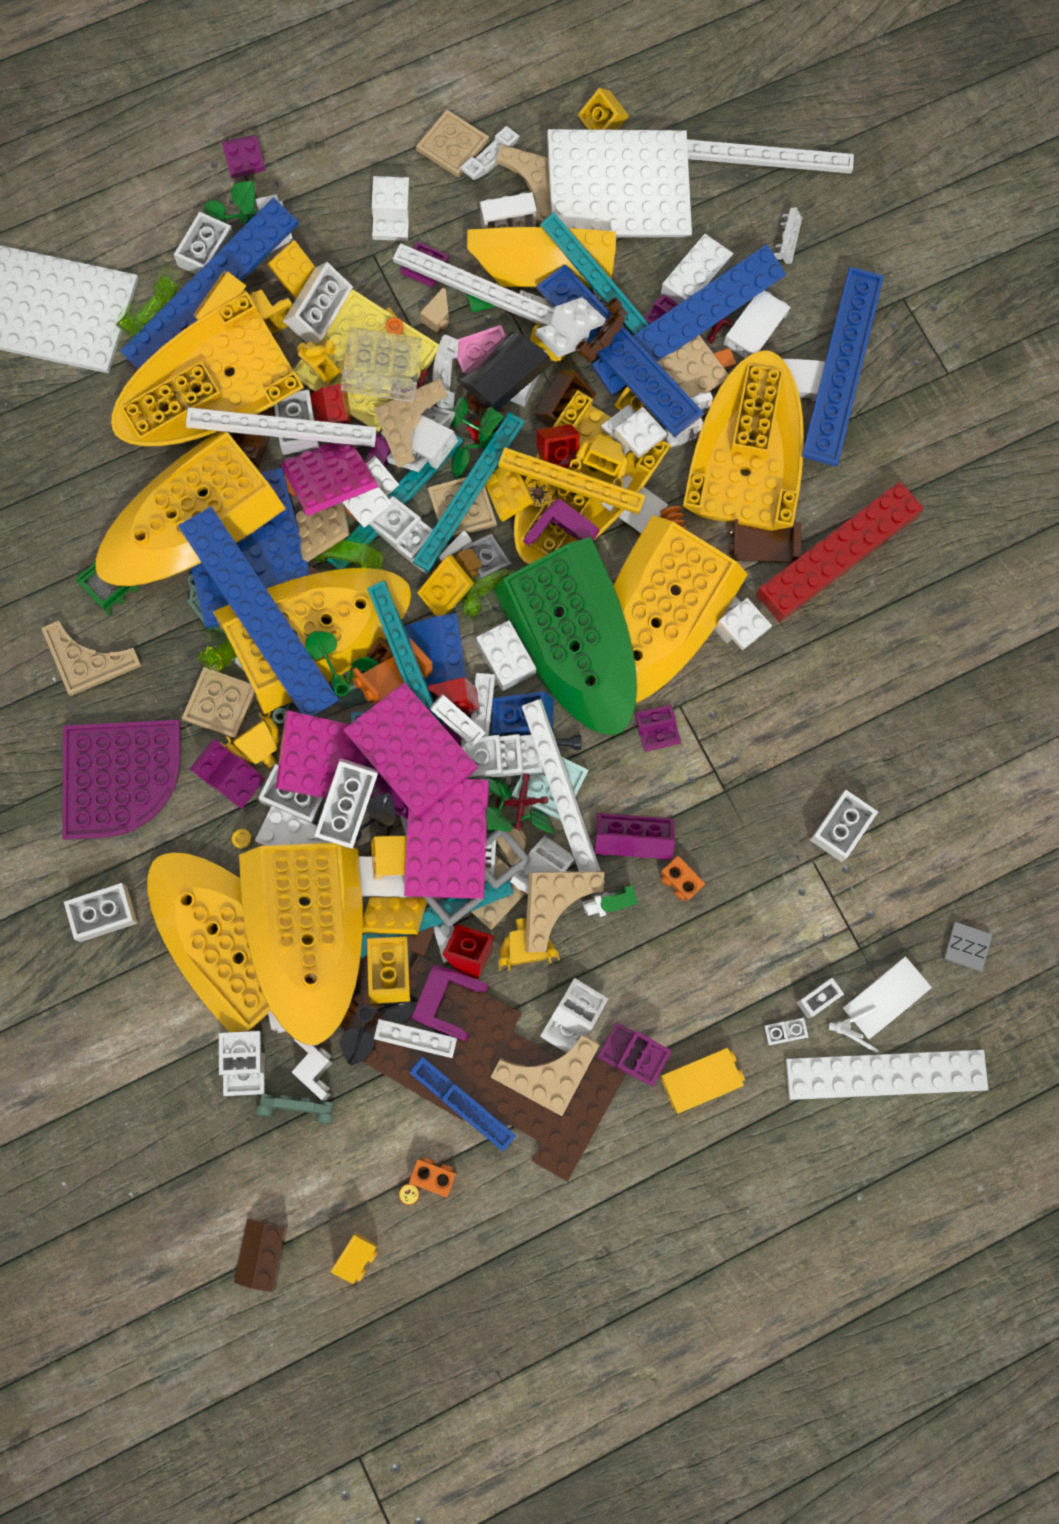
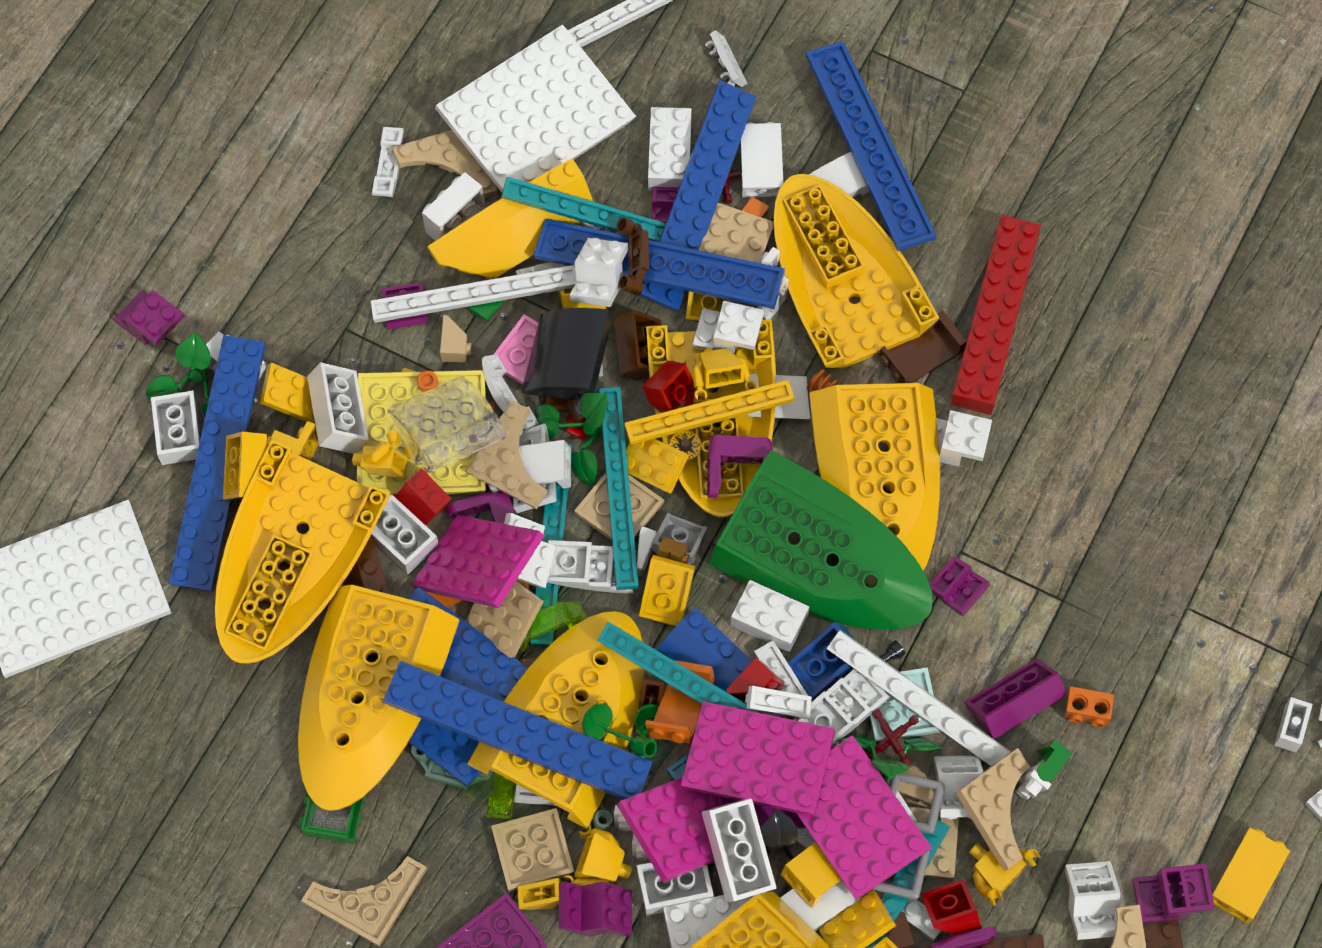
camera: 30 degrees left, 10 degrees down
clear neon green slope [116,274,178,337] -> none
white plate [186,408,376,447] -> none
white bracket [372,176,410,241] -> none
tan plate [416,110,489,178] -> none
clear neon green slope [463,568,516,618] -> none
yellow slope [578,88,629,130] -> none
white slope [765,1018,809,1045] -> none
white brick [810,790,878,862] -> none
none -> yellow slope [517,878,560,910]

